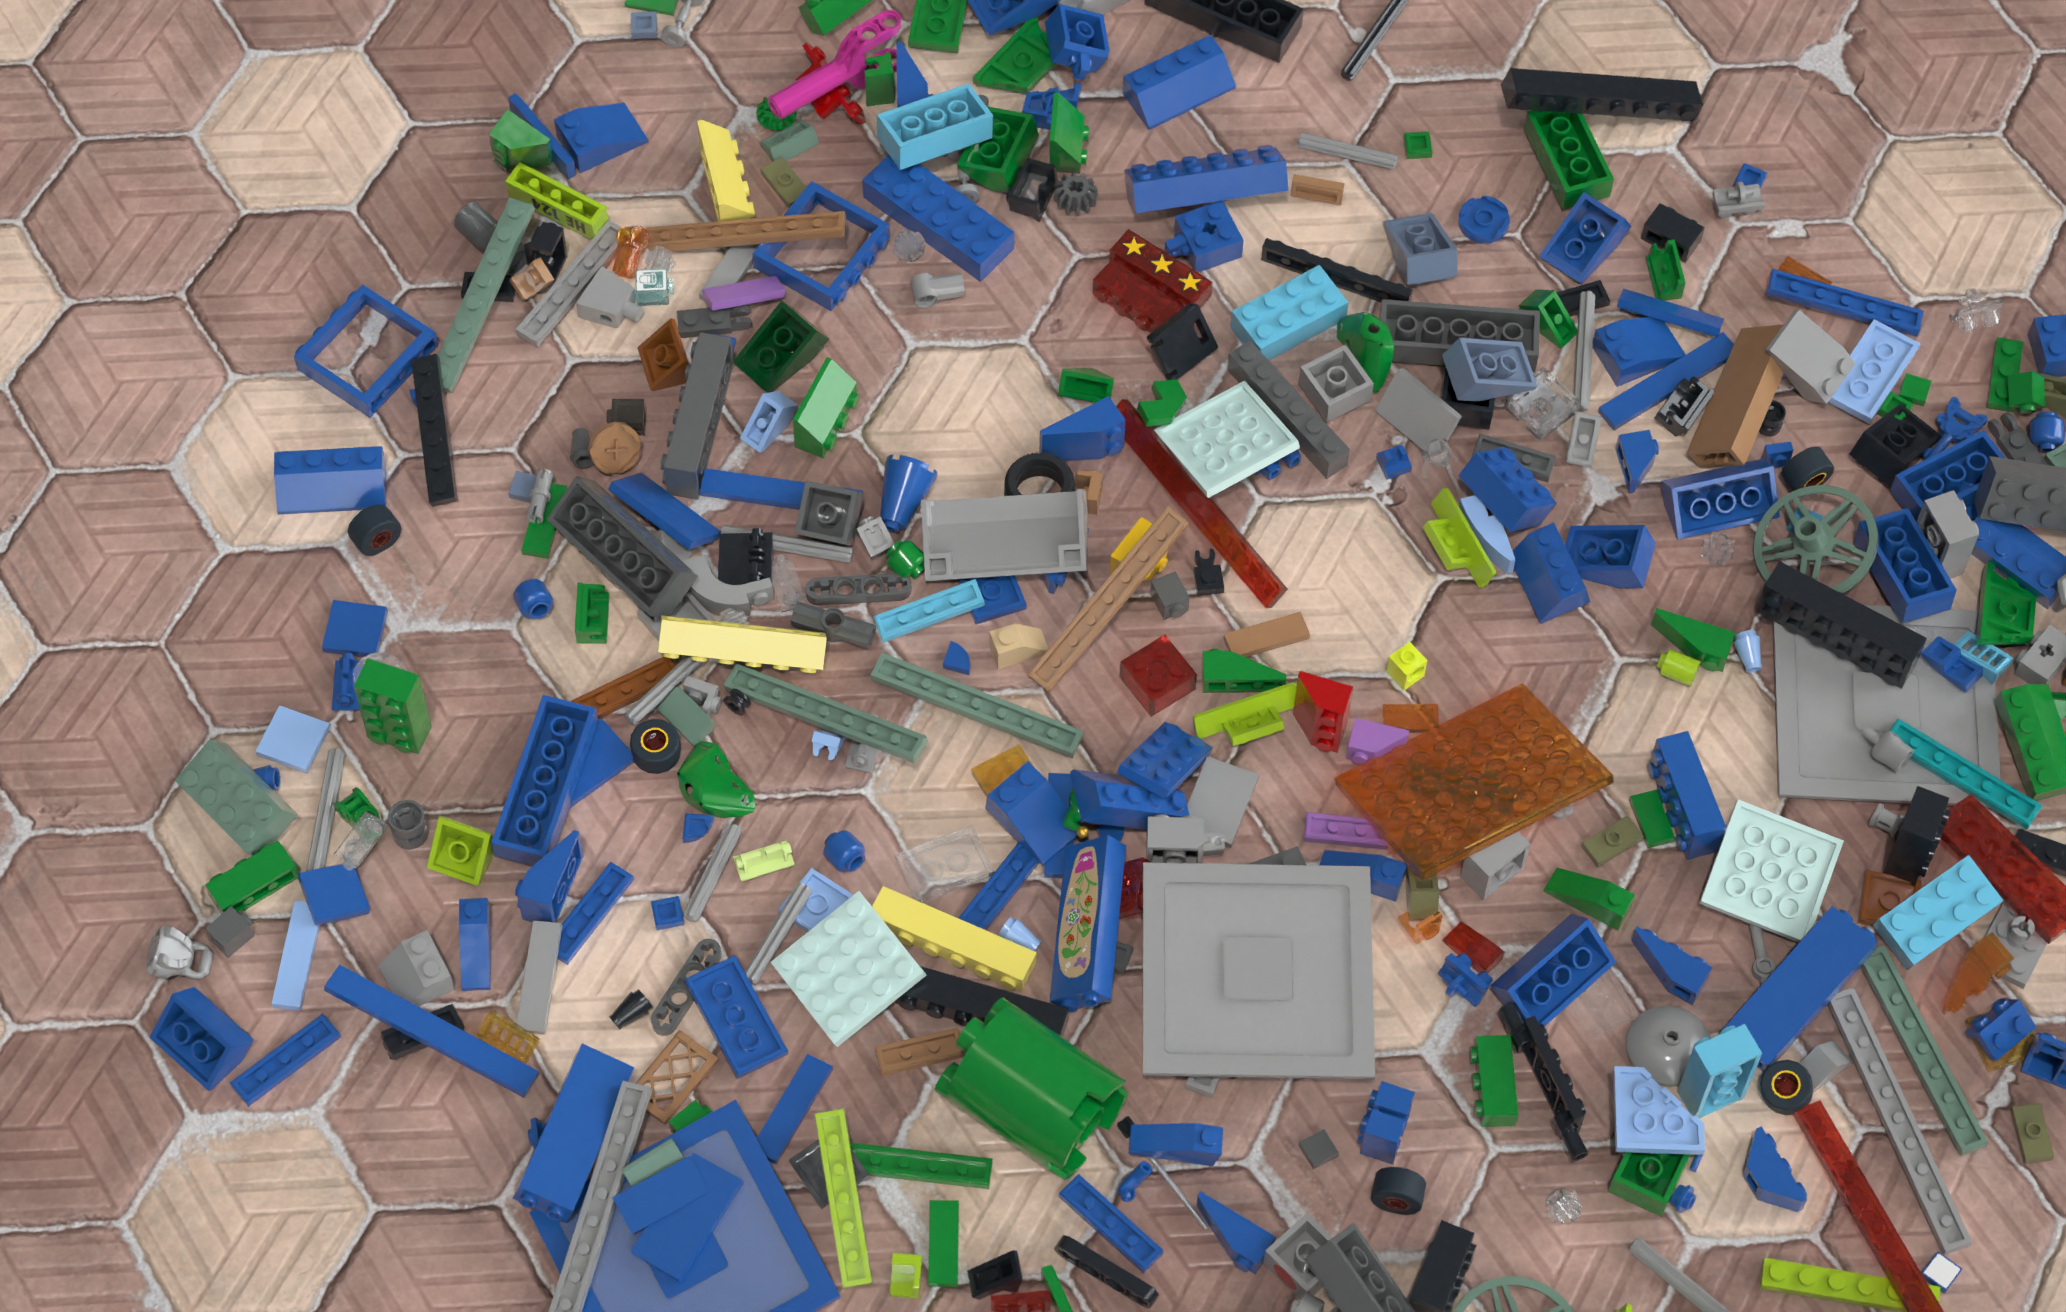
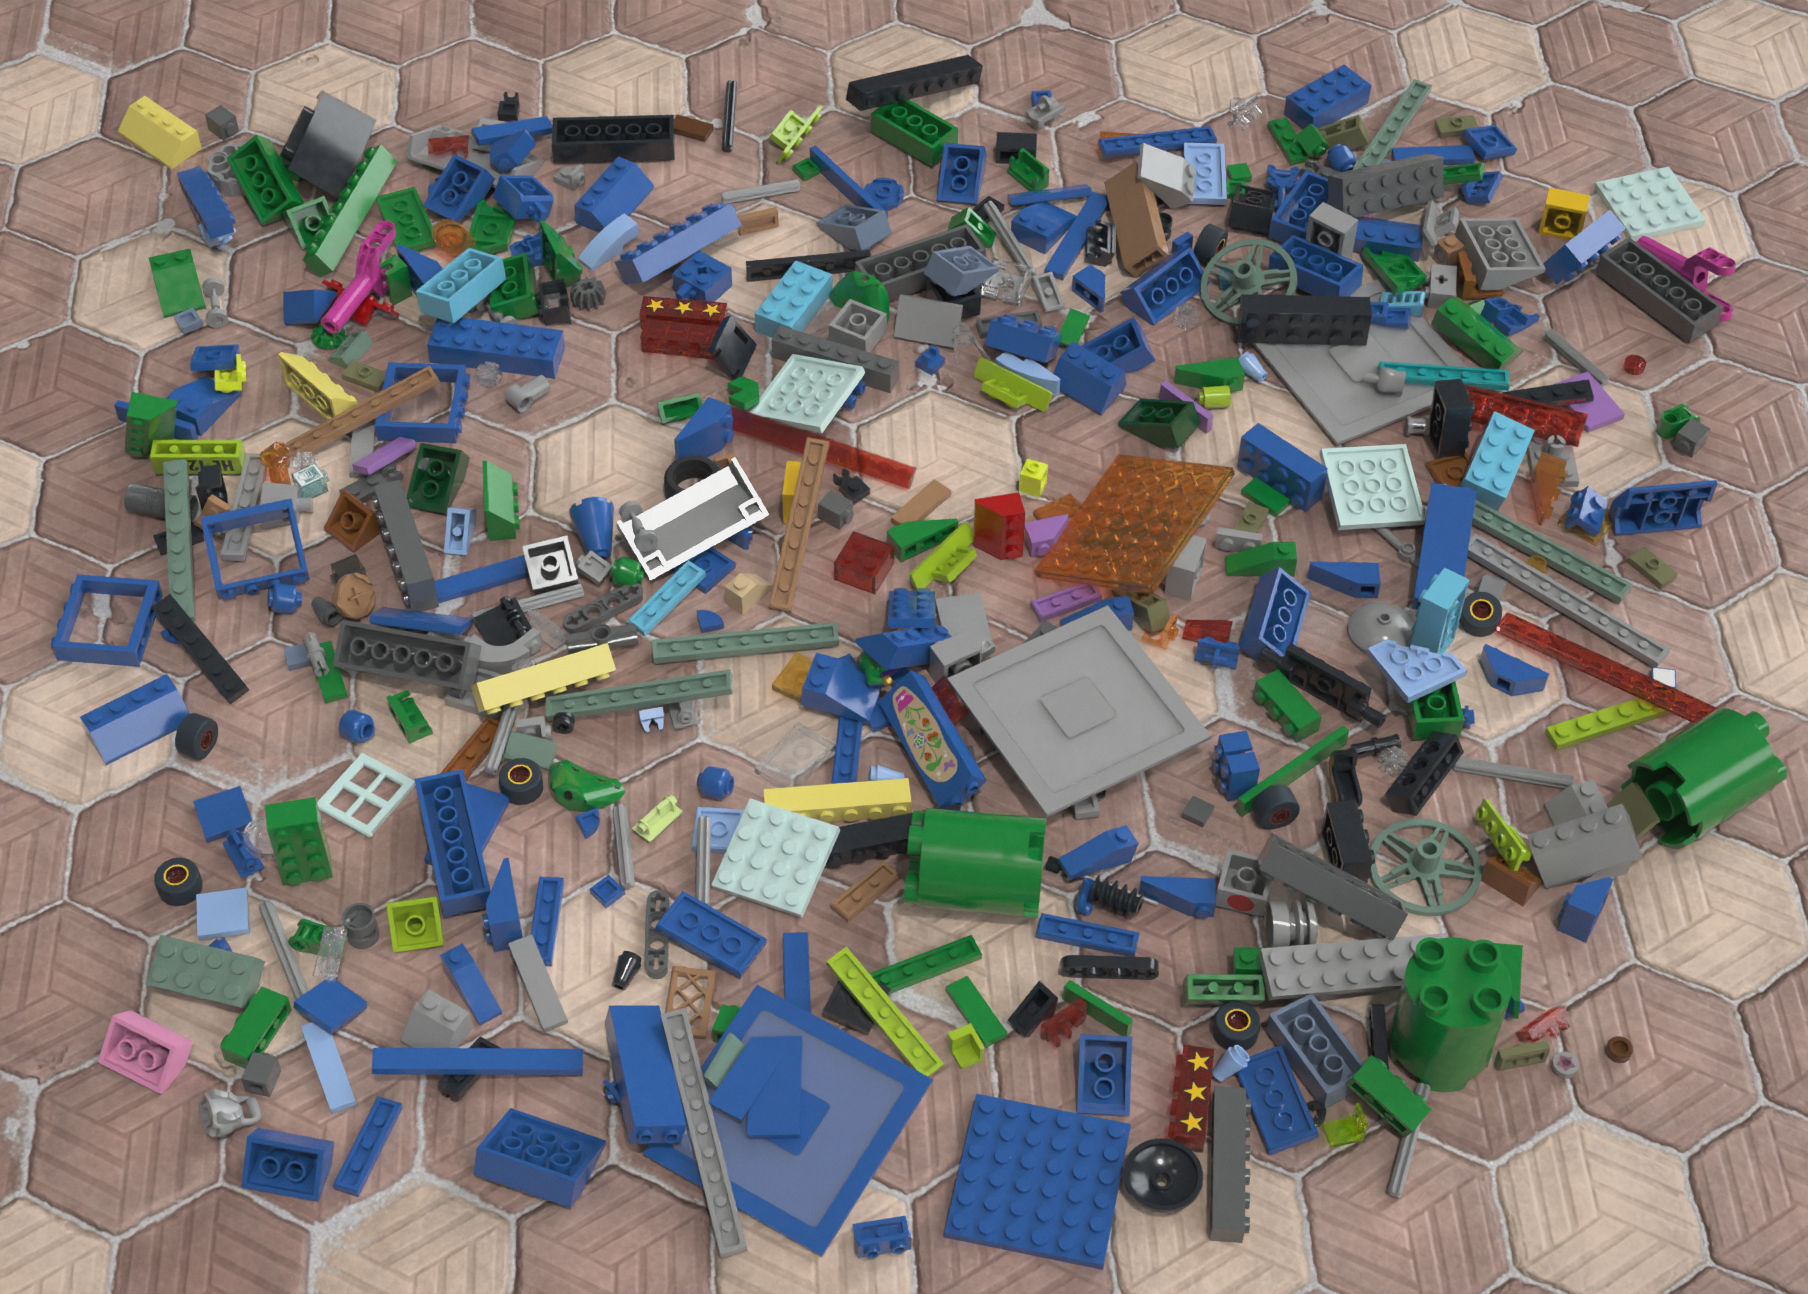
camera: 30 degrees left, 10 degrees down
clear yellow slope [475,1008,540,1064] -> none
none -> bright pink slope [98,1010,193,1094]
none -> black wheel [154,857,203,906]
none -> blue tile [190,344,240,371]
none -> blue window [200,498,310,600]
none -> neon yellow bracket [215,354,246,393]
none -> blue head [267,583,302,614]
none -> blue slope [283,289,337,325]
none -> light aqua window [317,753,416,837]
none -> clear orange piece [432,219,476,257]
none -> blue slope [473,1108,606,1208]
none -> light grey bracket [553,164,586,192]
none -> light blue slope [578,213,639,271]
none -> light grey wheel [619,500,658,552]
none -> reddish brown tile [674,115,714,142]
none -> lime bracket [769,105,823,164]
none -> blue tile [809,145,888,219]
none -> green slope [1059,308,1090,348]
none -> black piece [1090,873,1146,920]
none -> dark green slope [1118,398,1201,449]
none -> medium lavender tile [1159,381,1213,434]
none -> light grey plate [1215,527,1263,552]
none -> green tile [1236,726,1349,817]
none -> black animal [1329,749,1362,808]
none -> black pin [1350,734,1401,758]
none -> black brick [1385,731,1464,816]
none -> clear yellow plate [1526,555,1548,574]

